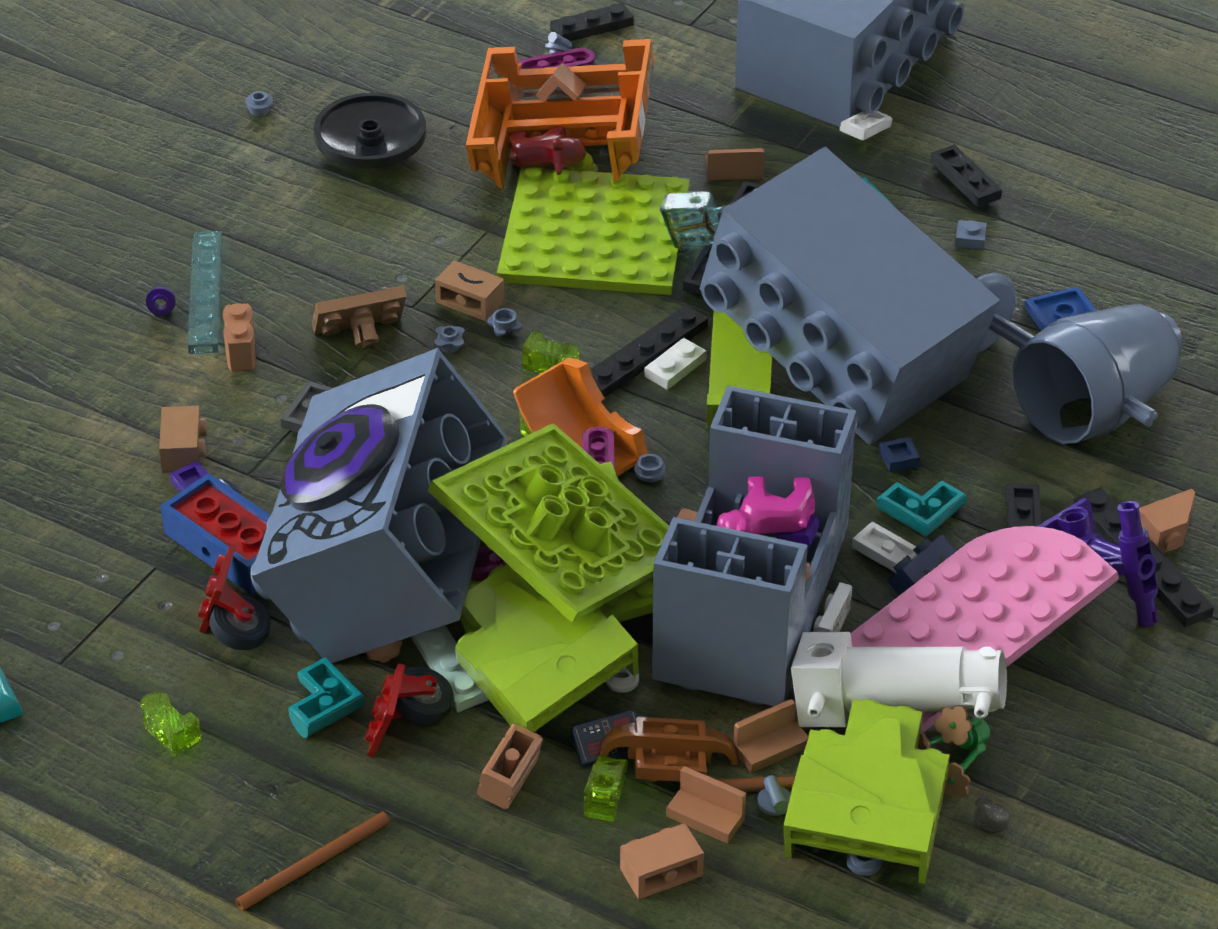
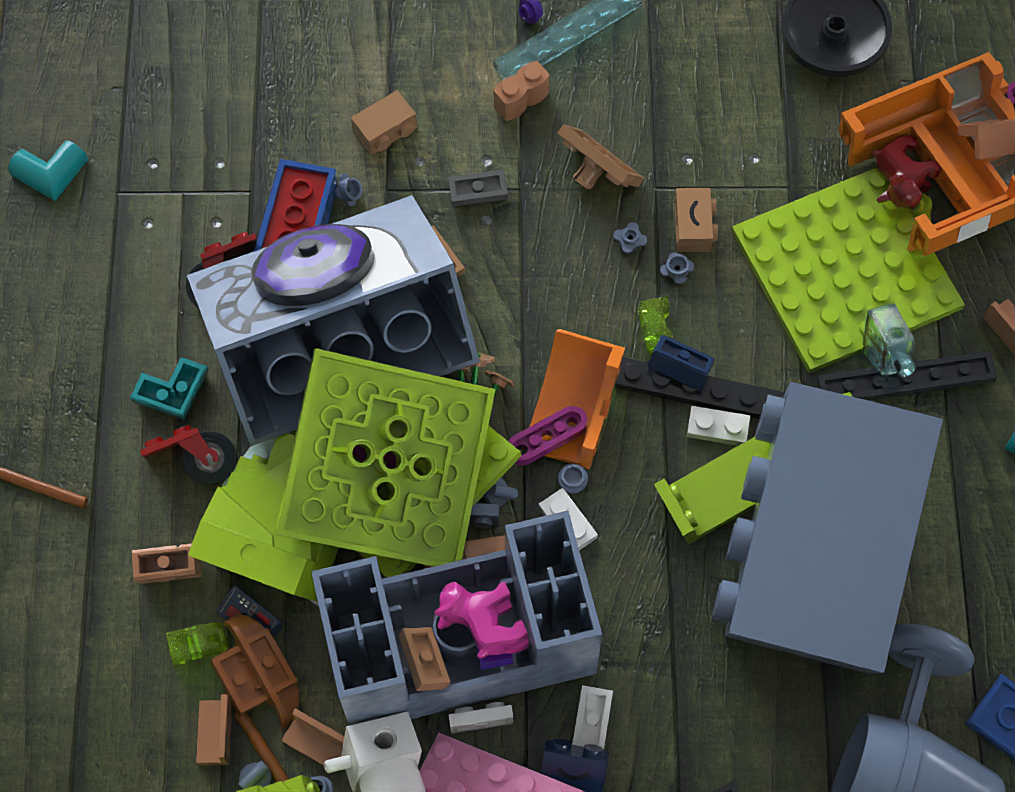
camera: 60 degrees right, 25 degrees up
clear neon green leg [140,692,202,757] -> none
dark purple plate [169,461,208,492] -> none
nougat brick [620,823,704,900] -> none
teal brick [877,480,967,537] -> none
dark blue plate [879,437,920,472] -> none
none -> white plate [538,488,598,550]
none -> dark blue slope [648,335,715,390]

